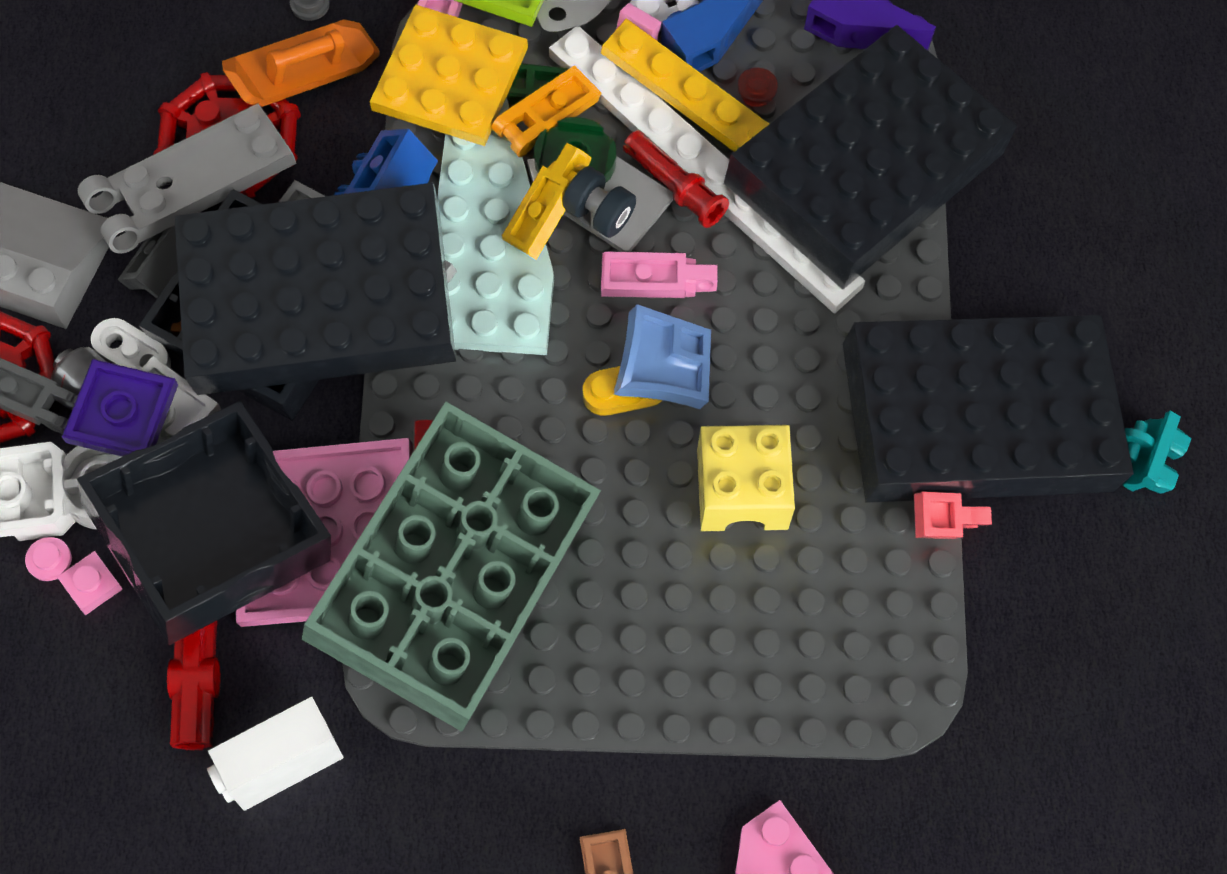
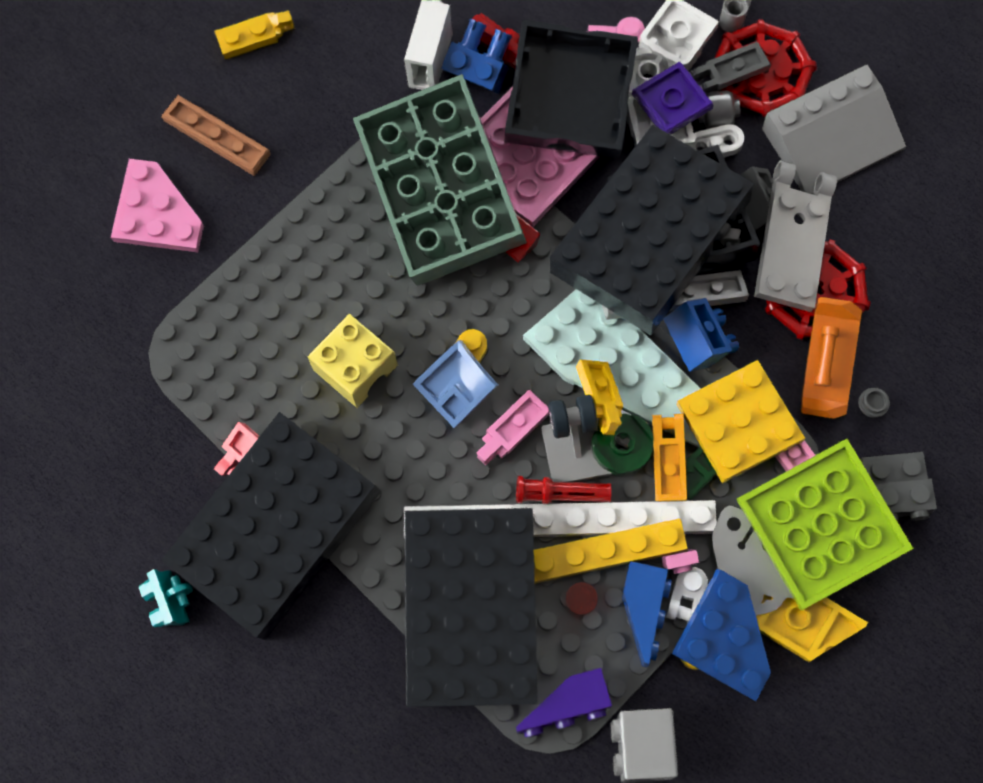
camera: 140 degrees right, 5 degrees up
none -> blue brick [441,18,512,94]

